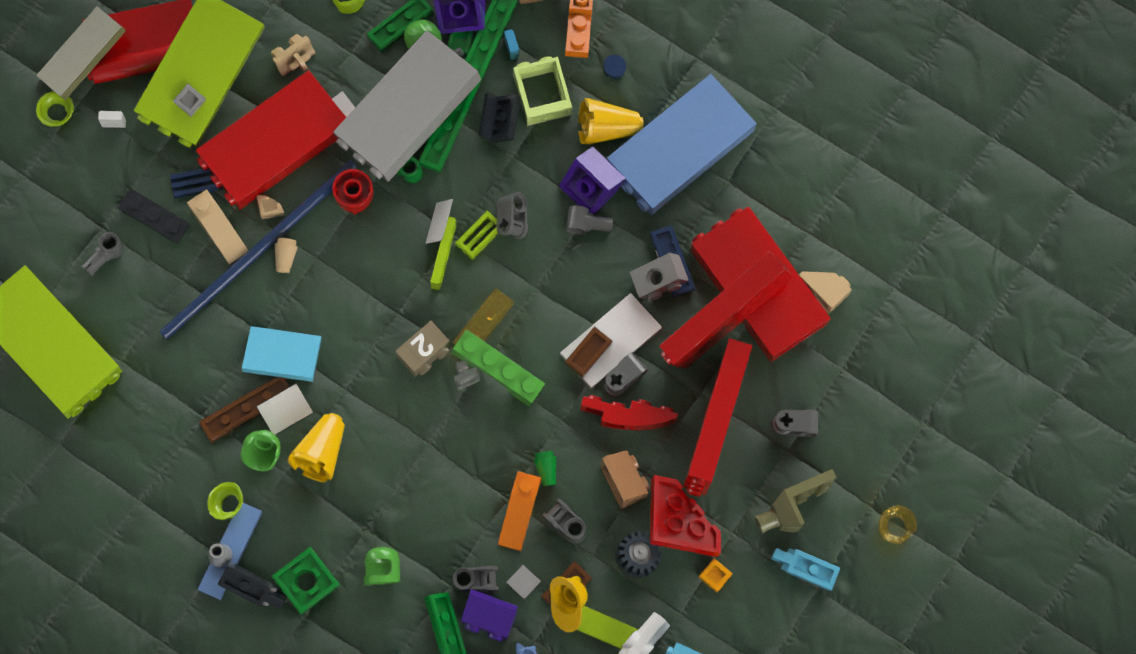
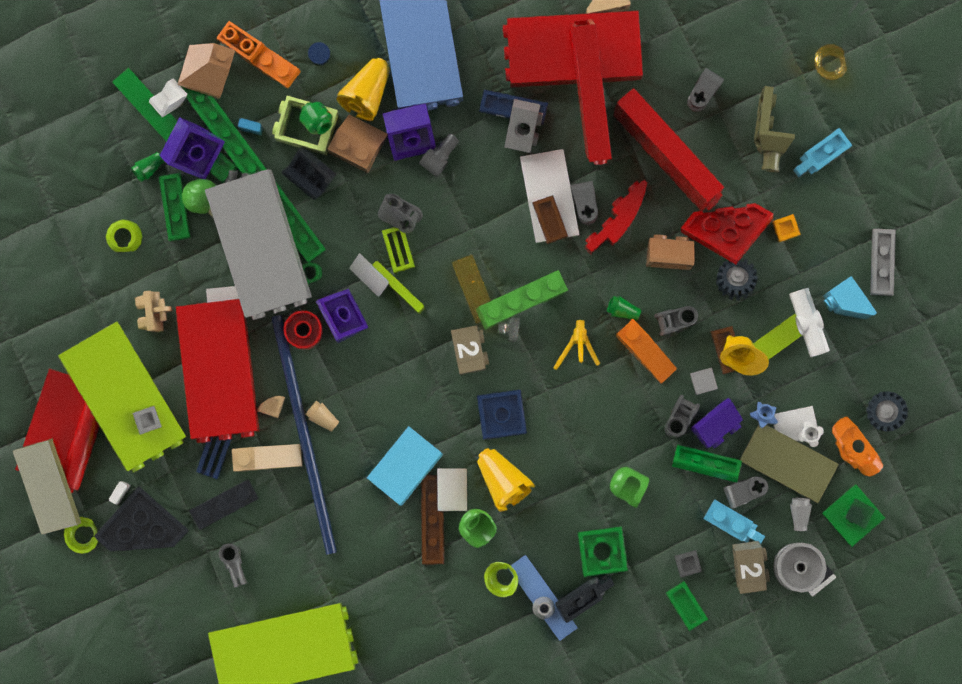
camera: 50 degrees left, 10 degrees up
none -> black plate [93,486,189,552]
none -> green head [300,102,333,135]
none -> dark purple slope [316,288,368,343]
none -> medium nougat slope [328,114,388,173]
none -> dark blue tile [477,390,527,440]
none -> yellow plant [553,320,600,370]

